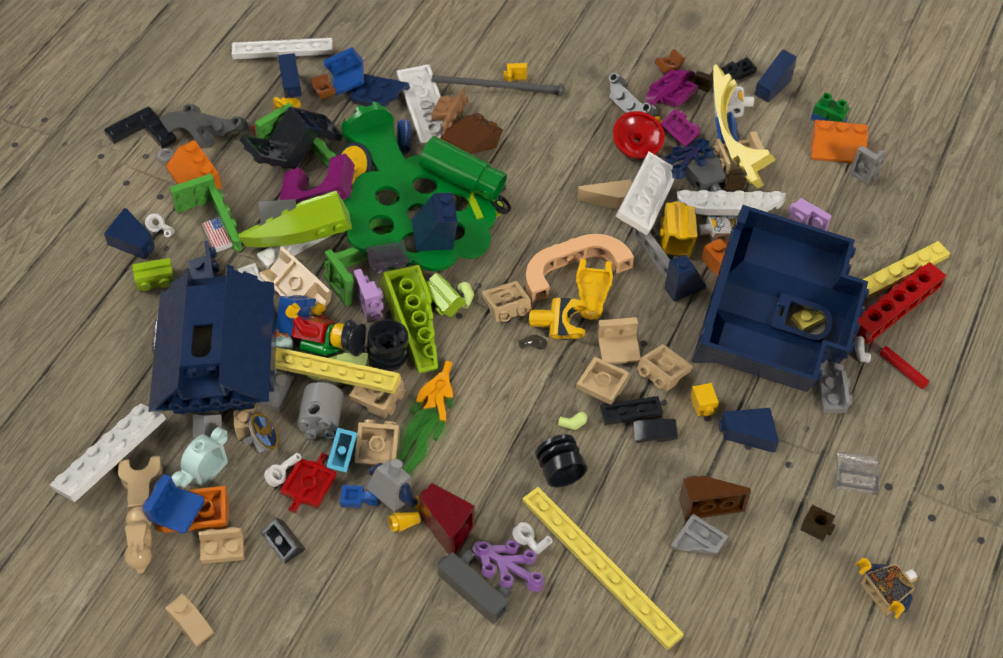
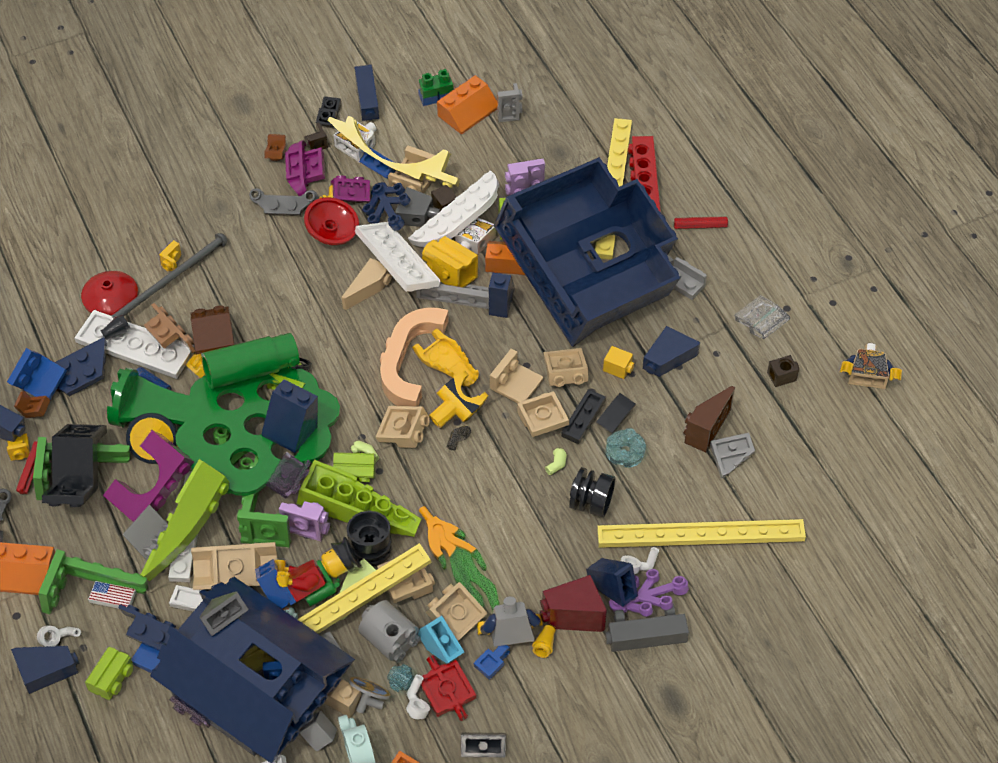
camera: 50 degrees left, 0 degrees up
none -> red dish [81,271,138,316]
none -> black cone [100,315,131,340]
none -> flat silver slope [199,591,249,636]
none -> clear light blue gear [387,664,414,692]
none -> dark blue slope [586,558,638,607]
none -> clear light blue plate [606,428,646,468]

